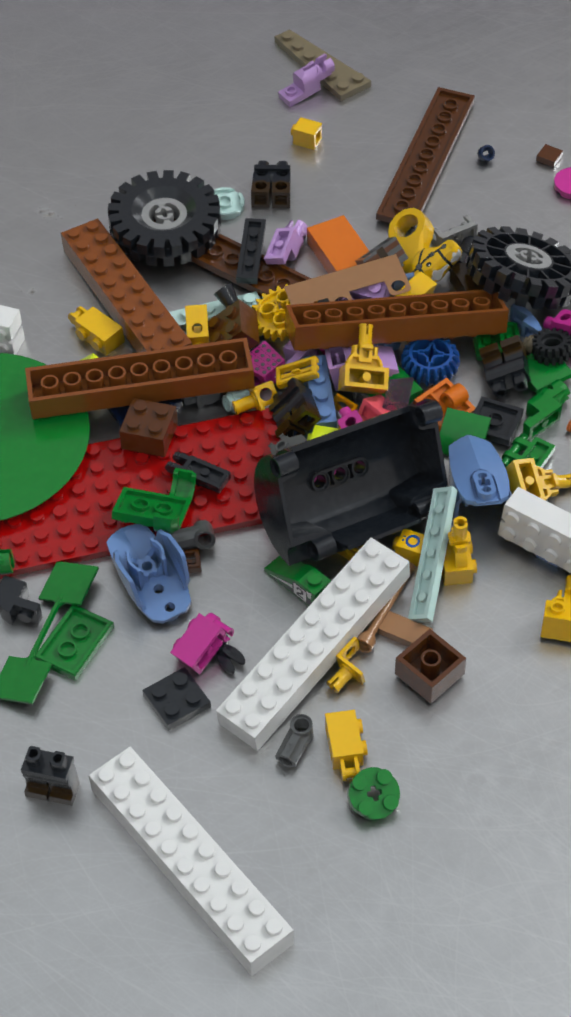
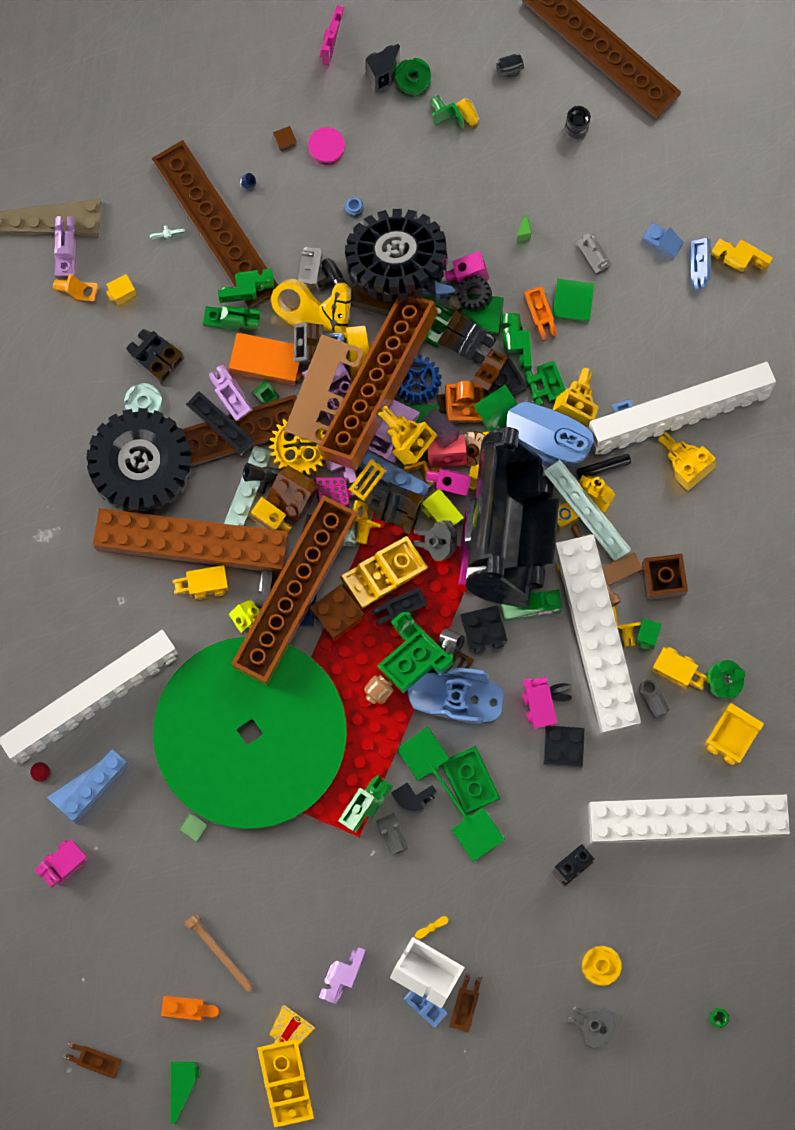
camera: 55 degrees left, 25 degrees up
none -> light orange bracket [53,274,98,302]
none -> light aqua piece [150,226,185,240]
none -> green plate [203,305,261,331]
none -> green plate [218,269,274,303]
none -> green slope [251,381,280,404]
none -> yellow slope [340,536,428,609]
none -> medium blue plate [345,197,364,216]
none -> medium nougat head [364,675,393,704]
none -> black plate [460,605,508,654]
none -> reddish brown slope [472,349,508,390]
none -> black axle [576,454,631,479]
none -> green brick [635,618,662,650]
none -> yellow panel [704,703,764,765]

